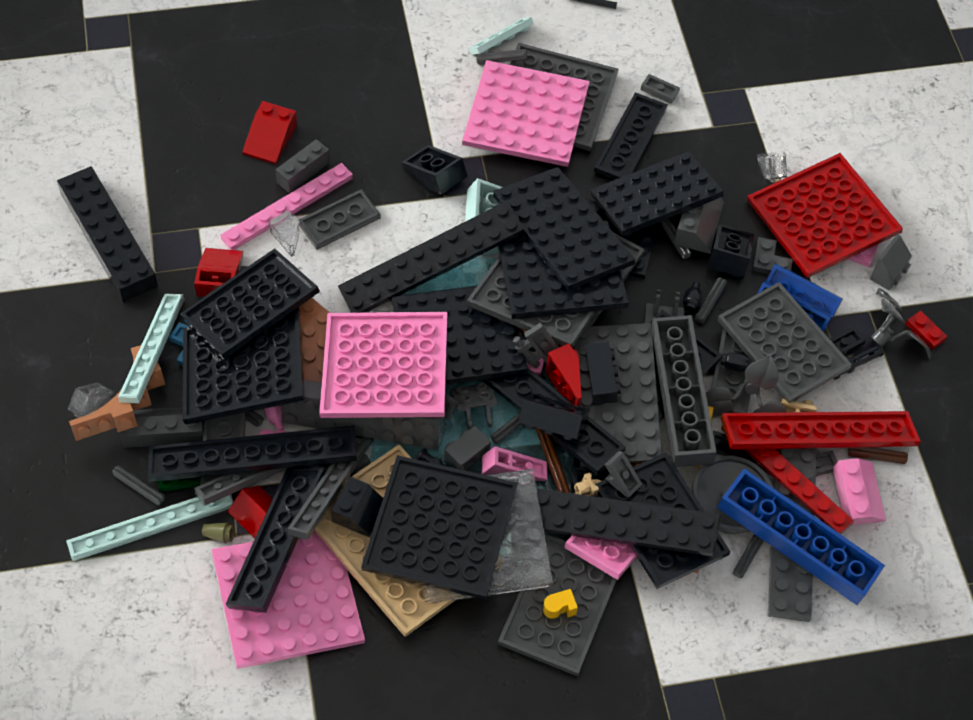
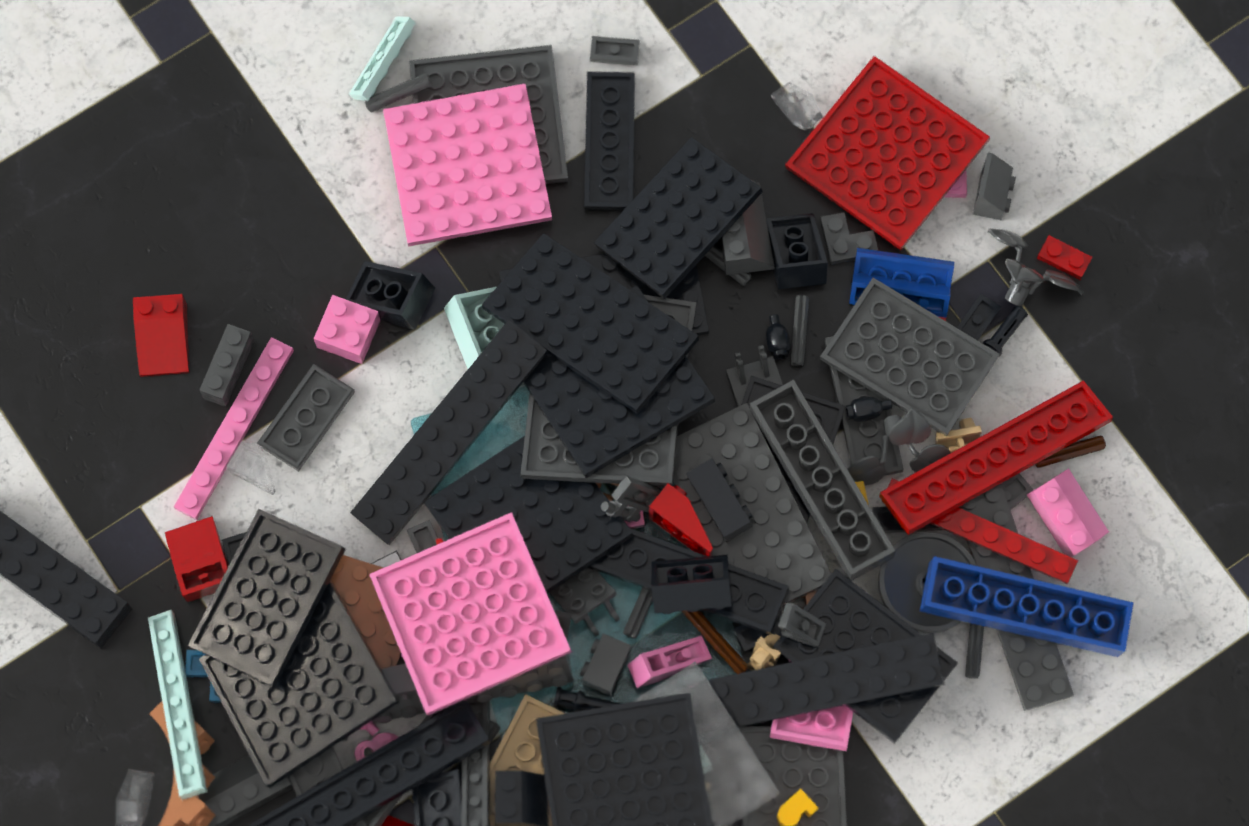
camera: 20 degrees left, 15 degrees up
none -> bright pink brick [314,295,381,364]

